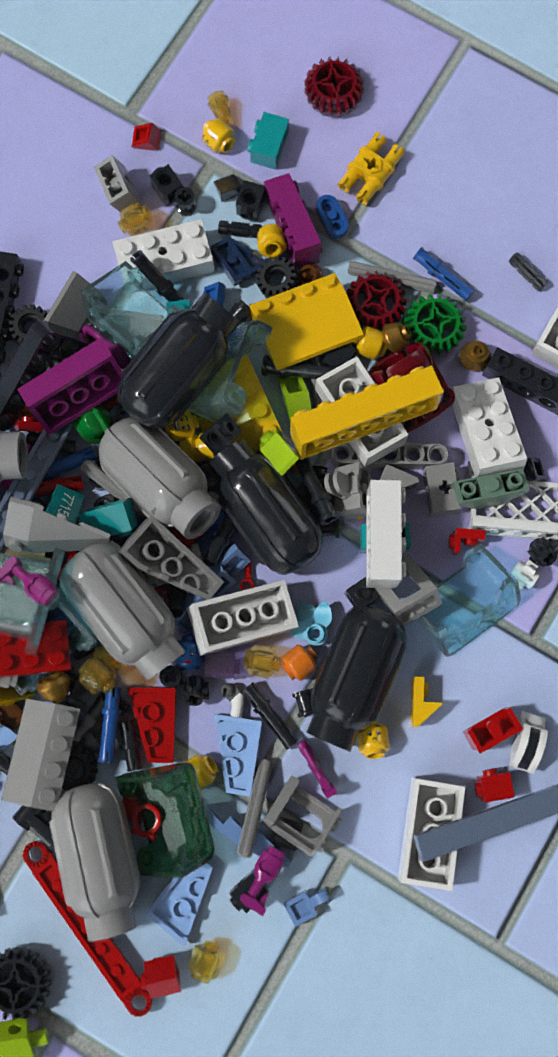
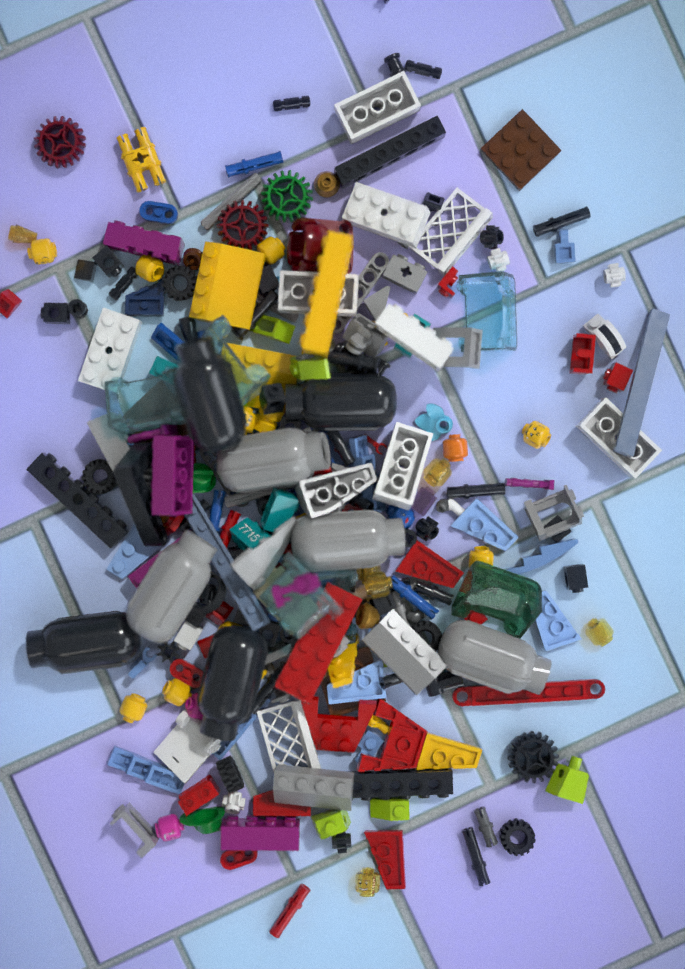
camera: 50 degrees left, 10 degrees up
light grey brick [94,155,141,214] -> none
clear yellow head [118,202,153,236] -> none
black pin [130,250,185,302] -> none
red piece [130,803,162,840] -> none
red brick [141,955,181,999] -> none
light grey axle [237,759,273,858] -> none
magenta piece [240,845,286,916] -> none
teal brick [247,112,289,170] -> none
medium blue plate [283,887,330,927] -> none
black bush [292,688,314,718] -> none
black piece [306,605,407,752] -> none
black brick [344,577,380,607] -> none
pearl gold cone [382,322,412,353] -> none
yellow slope [410,676,443,727] -> none
sand green slope [452,468,529,510] -> none

